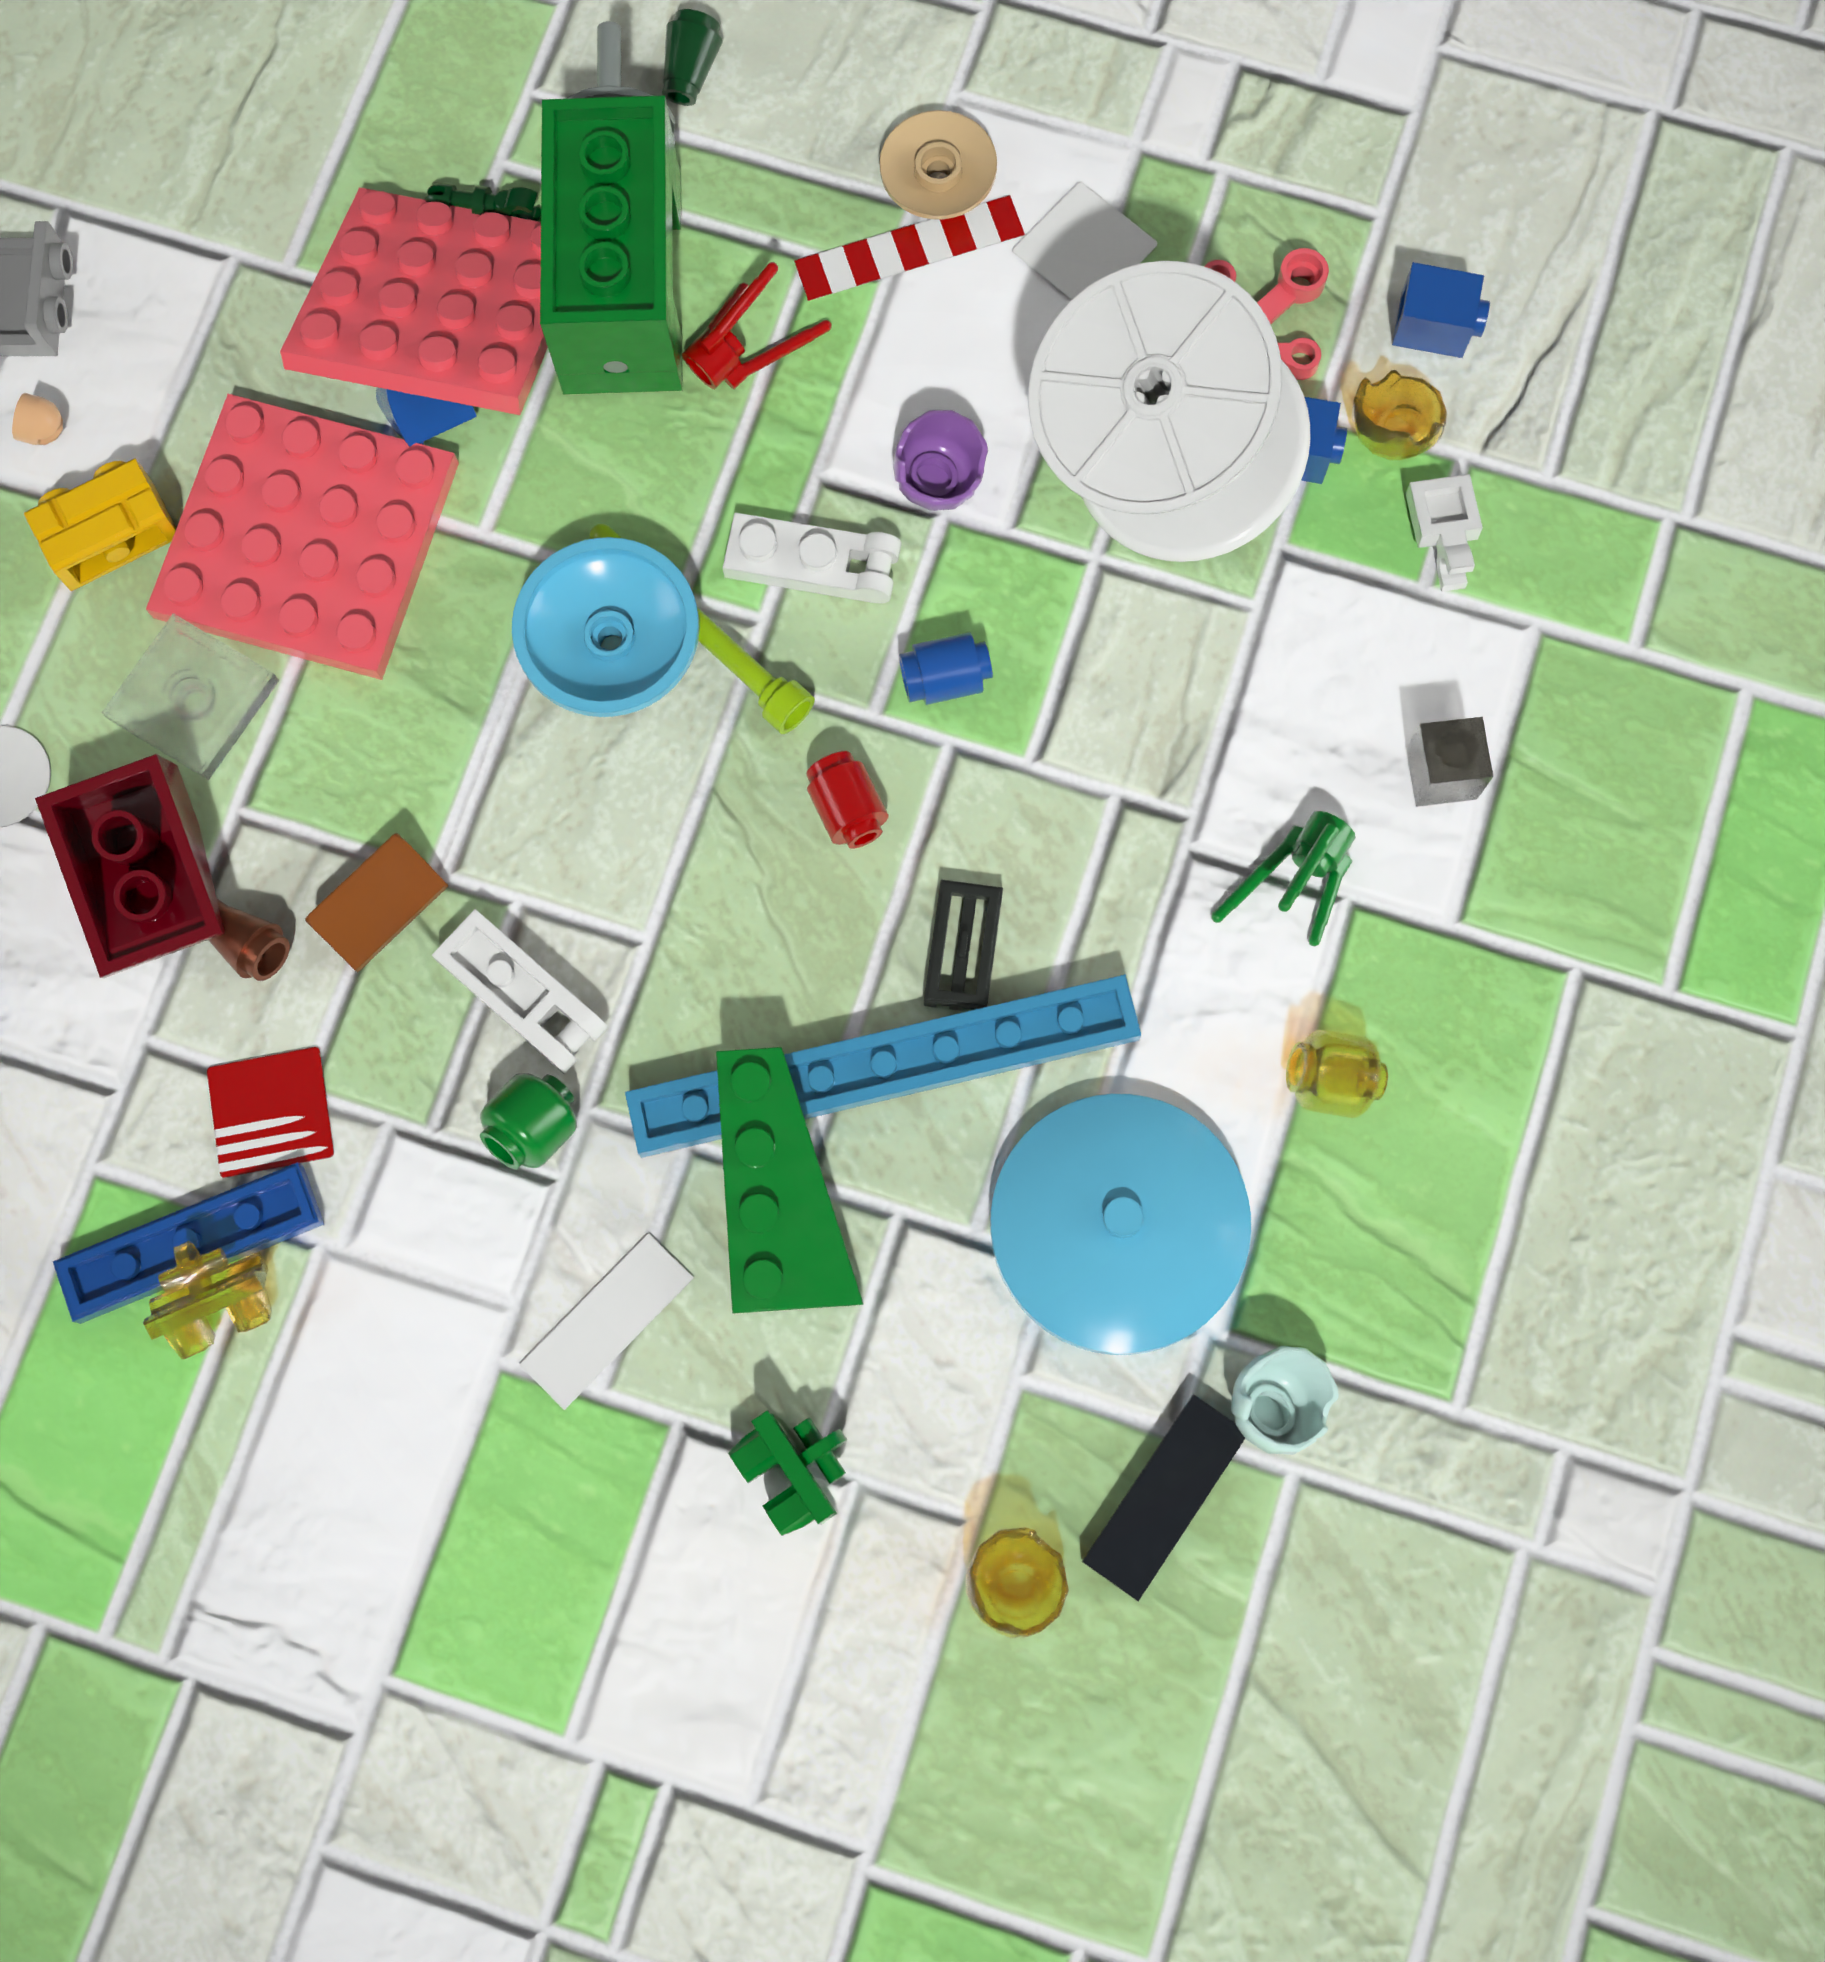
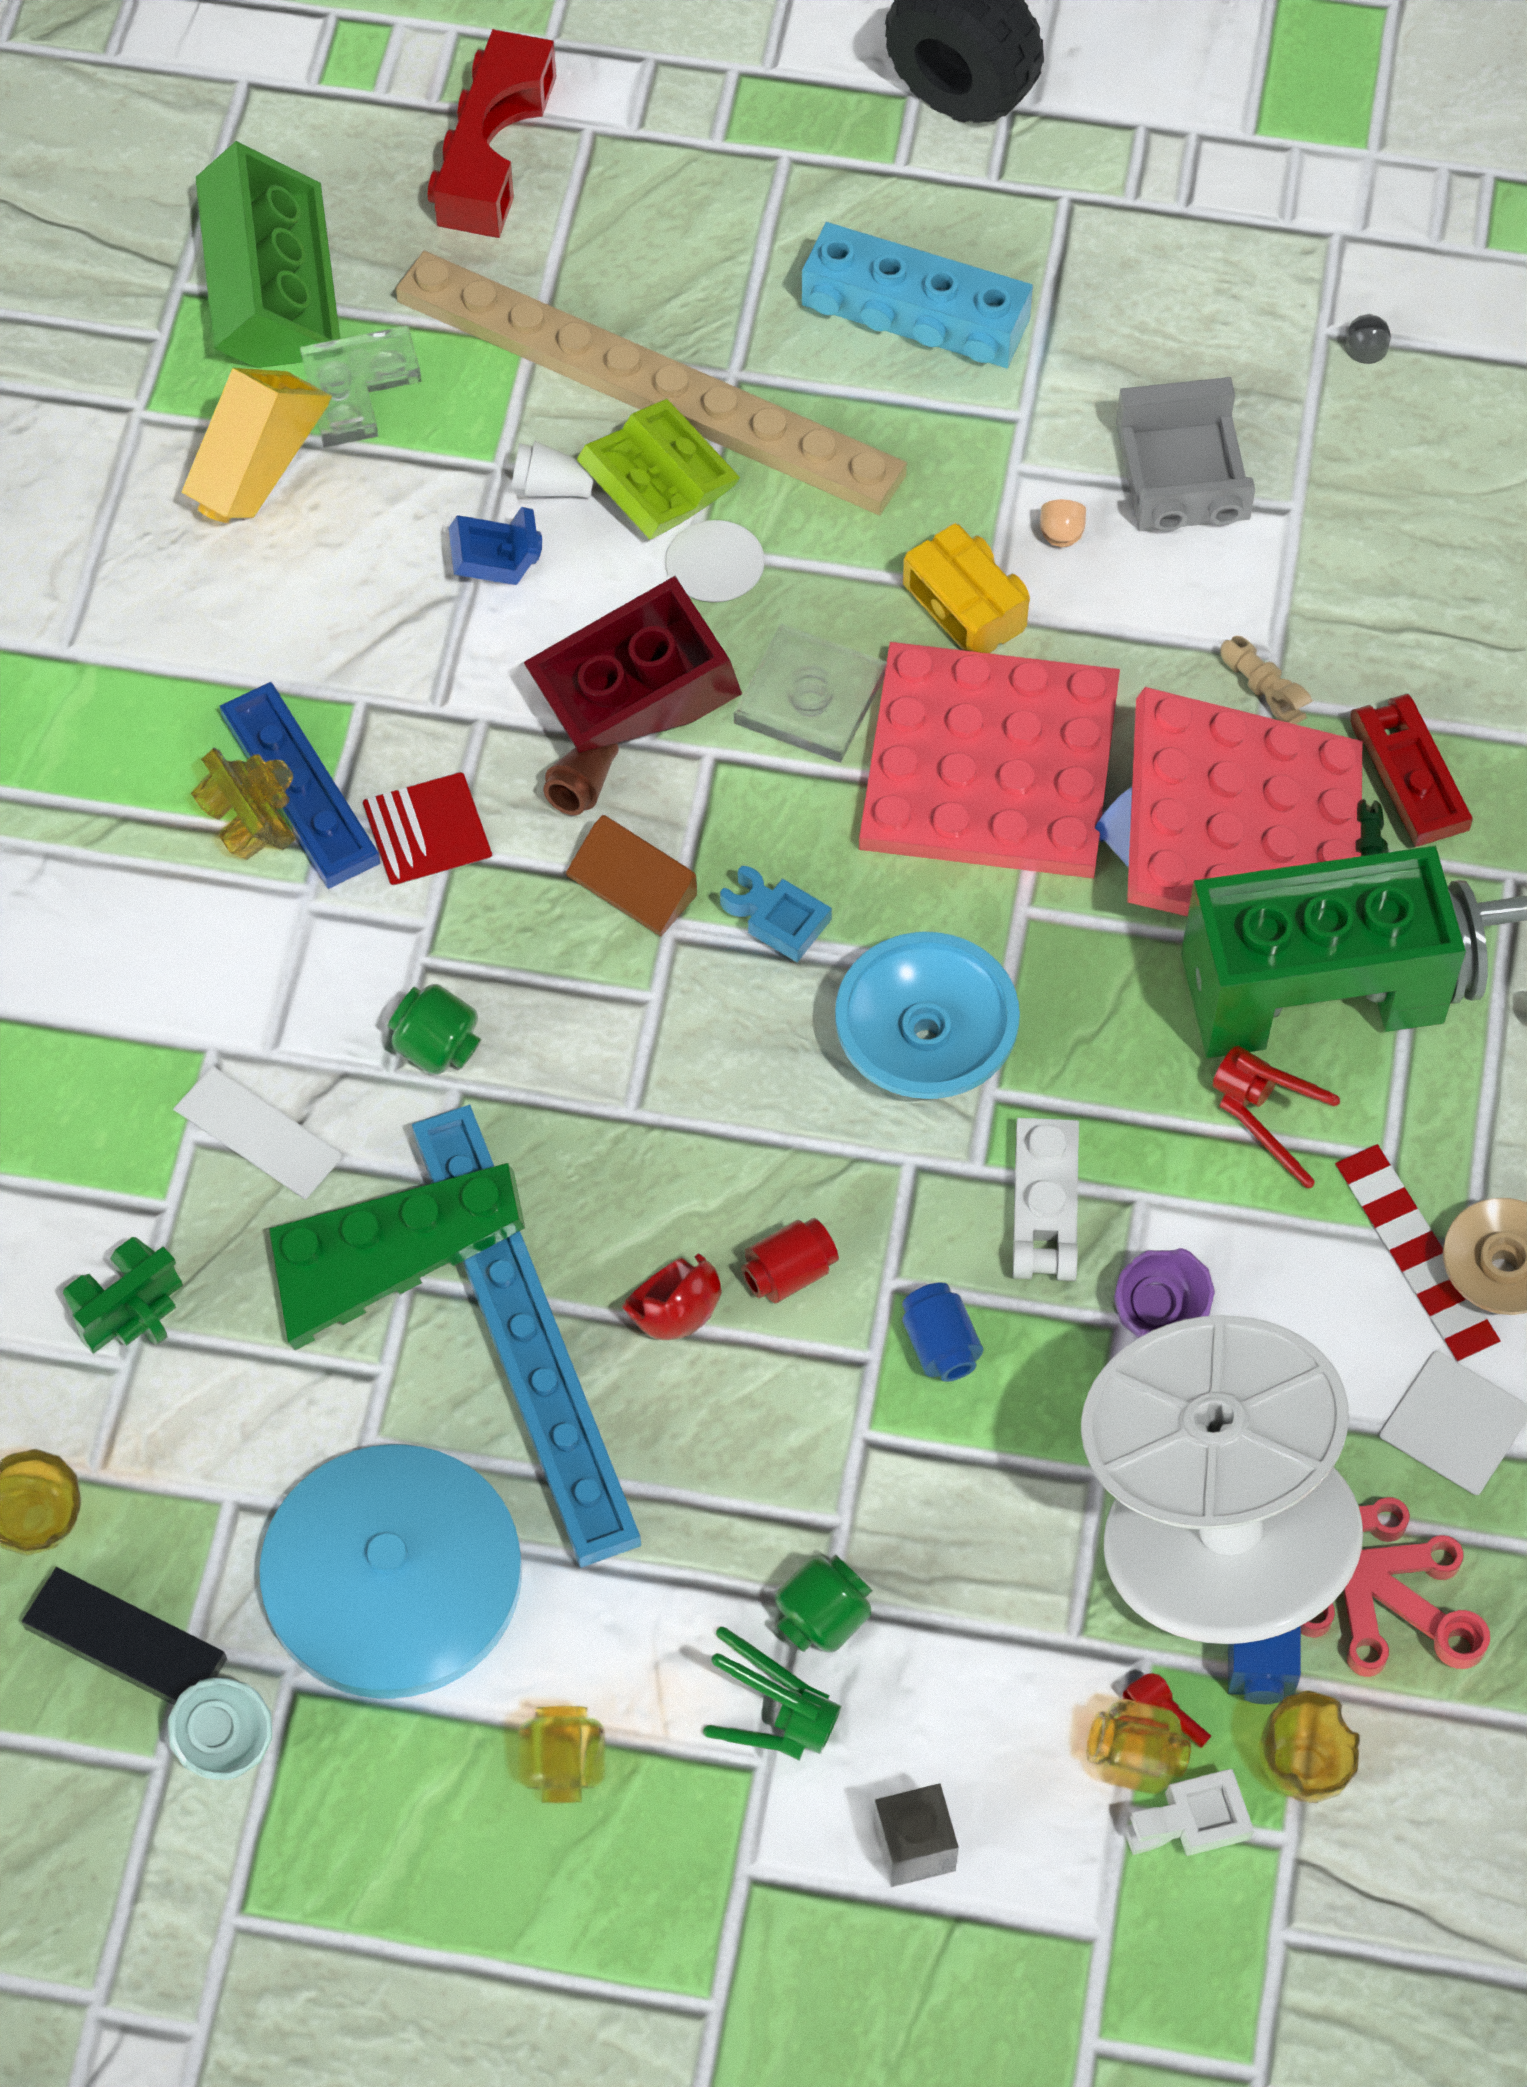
camera: 80 degrees right, 15 degrees down
white plate [432,909,608,1074] -> none
lime piece [590,524,815,734] -> none
pearl dark grey tile [924,880,1003,1011] -> none
blue brick [1392,262,1490,358] -> none
none -> red hair [622,1253,722,1341]
none -> dark azure plate [720,866,832,963]
none -> green head [775,1554,873,1653]
none -> clear yellow head [1086,1699,1191,1794]
none -> red hand [1122,1673,1212,1748]
none -> tan piece [1220,635,1313,724]
none -> red plate [1350,694,1473,847]

